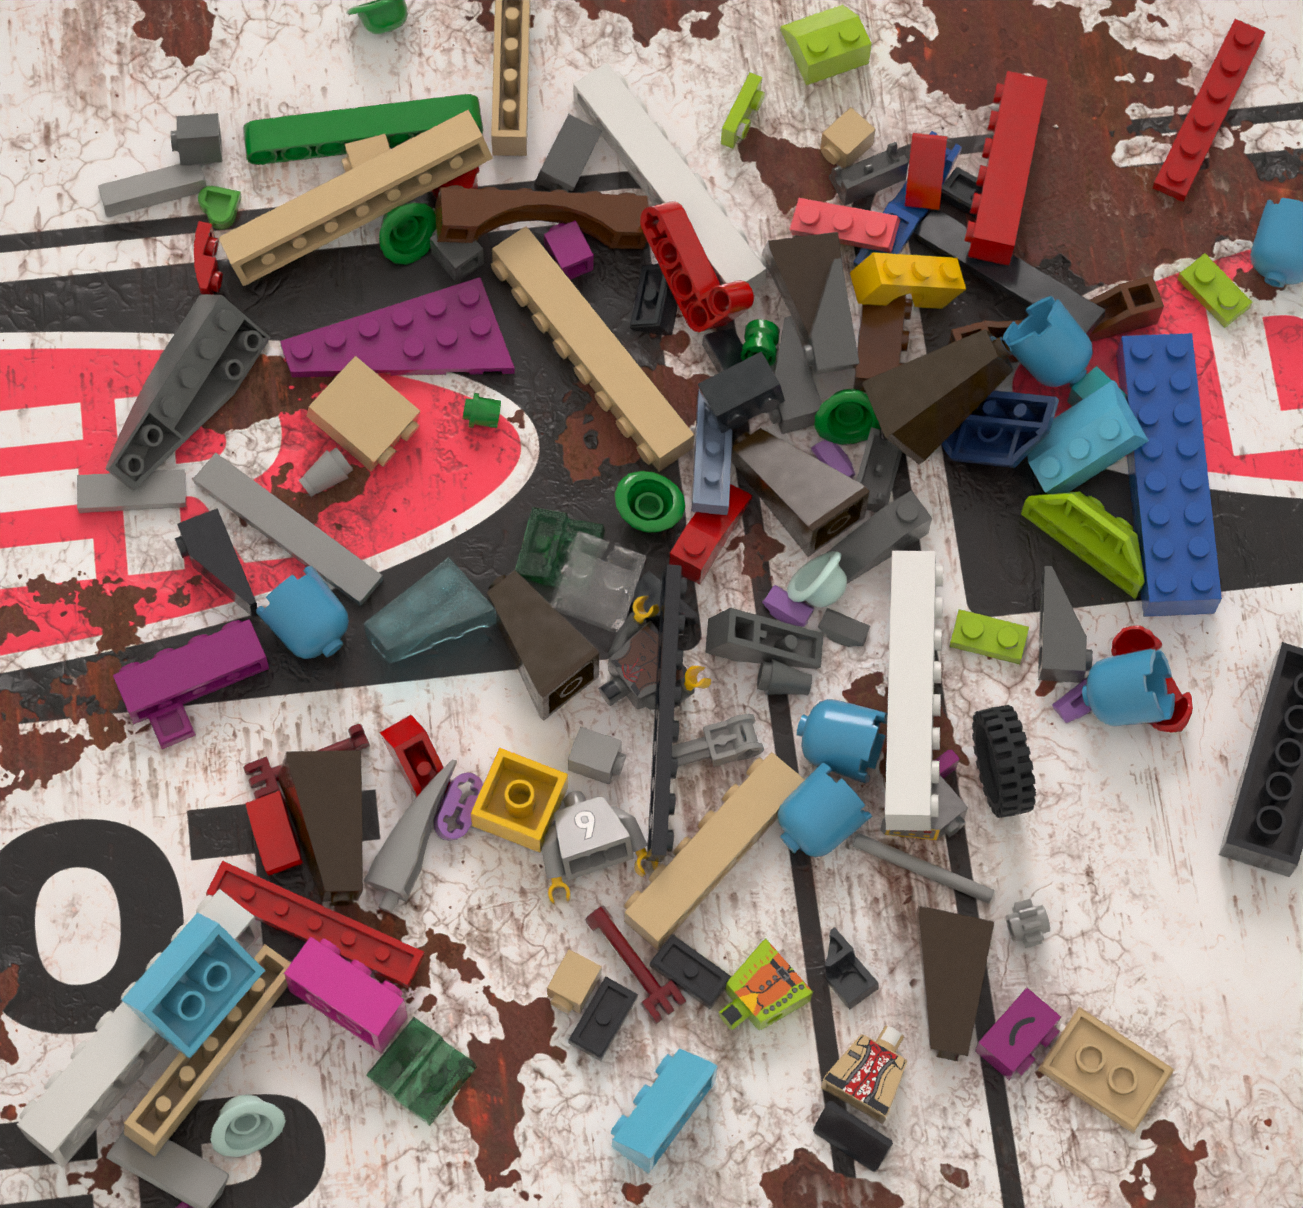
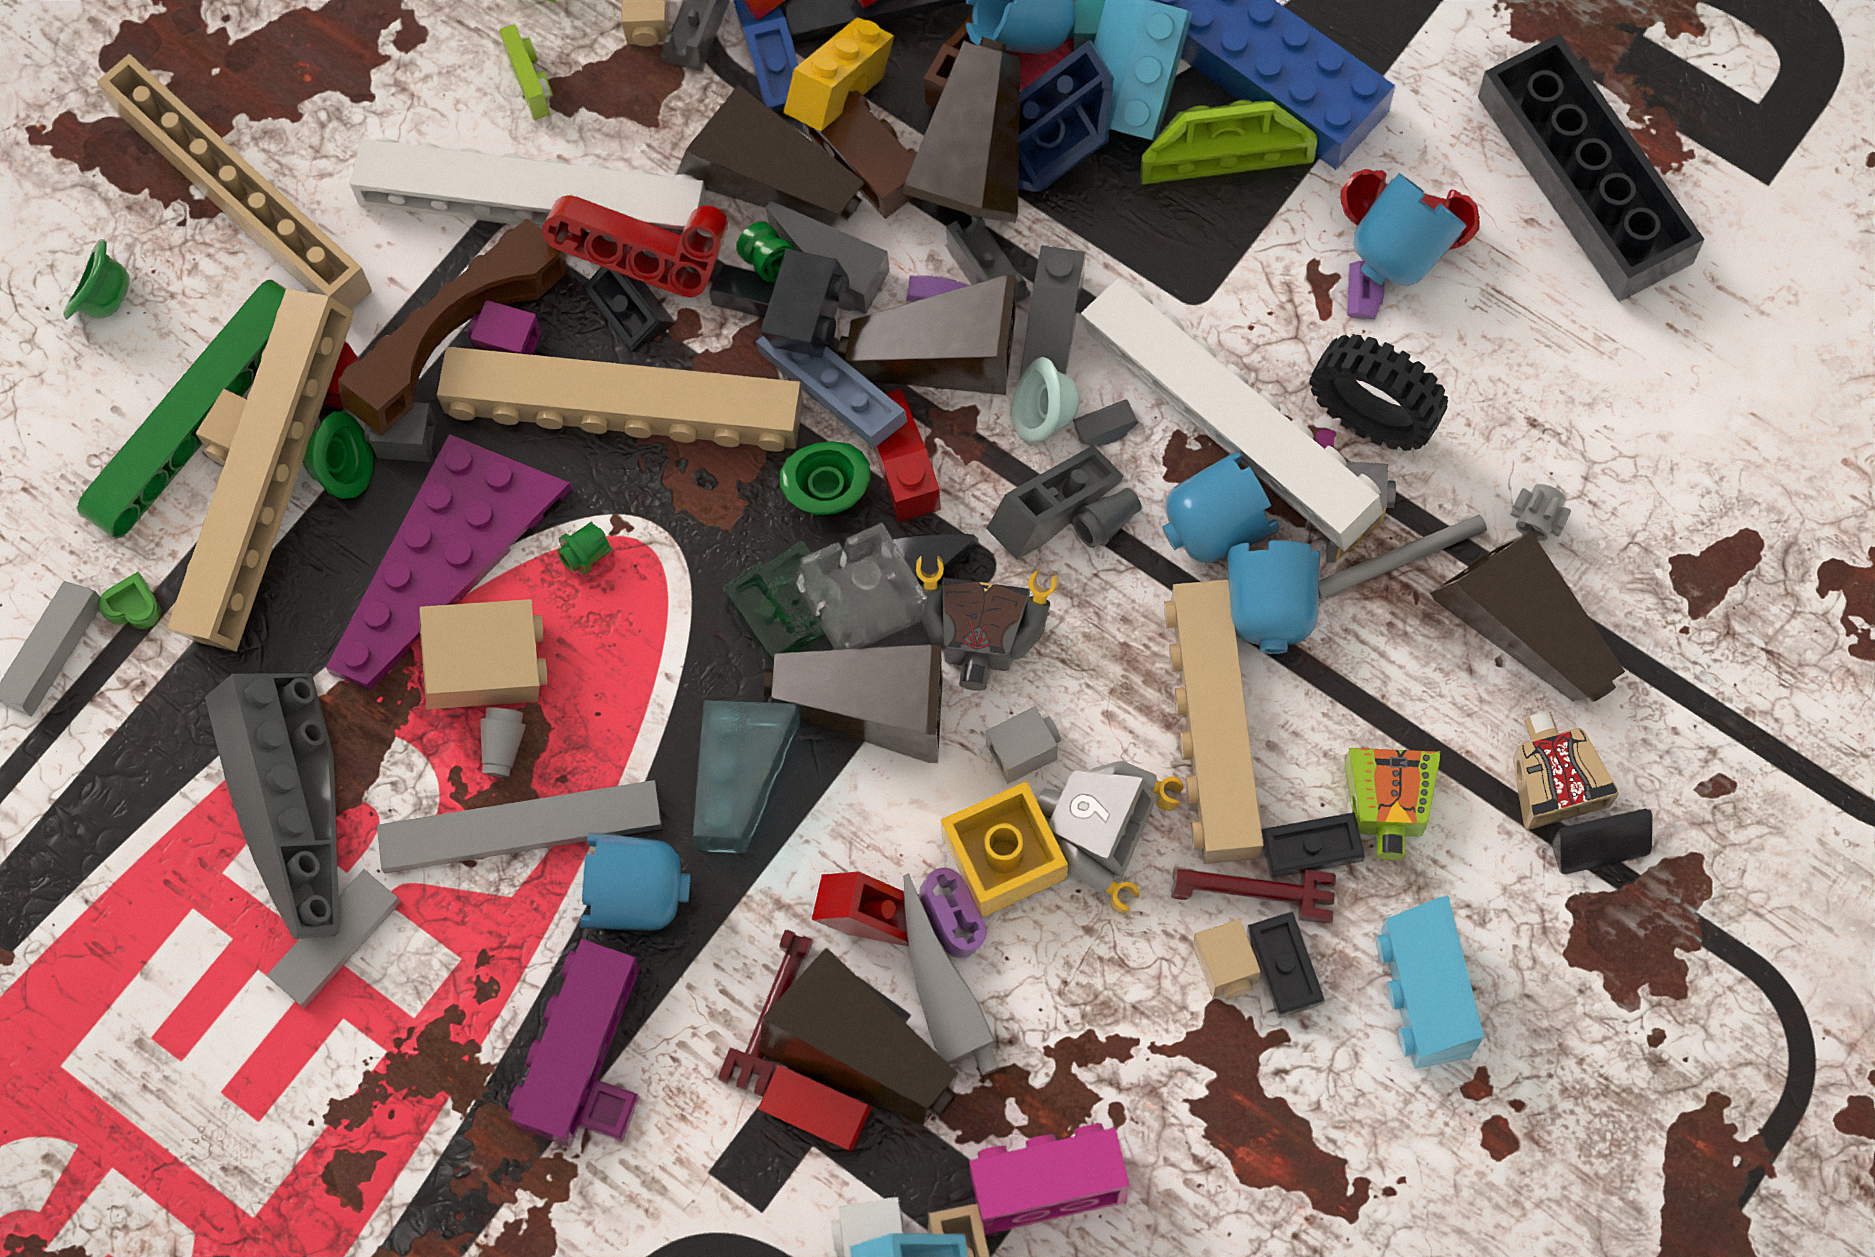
camera: 40 degrees left, 0 degrees up
dark grey brick [170,113,222,165] -> none
black slope [174,508,258,617] -> none
red slope [194,221,223,295] -> none
red plate [206,861,425,988] -> none
clear green slope [366,1017,477,1126] -> none
dark grey hinge [534,113,602,192] -> none
black plate [646,564,687,862] -> none
light grey connector [672,714,764,767] -> none
medium lavender piece [762,585,815,627] -> none
coral plate [789,198,900,253] -> none
dark grey slope [803,258,859,375] -> none
green hat [814,389,882,445] -> none
black slope [825,927,879,1010] -> none
lime piece [949,609,1029,665] -> none
magenta brick [975,987,1061,1080] -> none
dark grey slope [1038,566,1093,683] -> none
tan tile [1038,1007,1175,1133] -> none

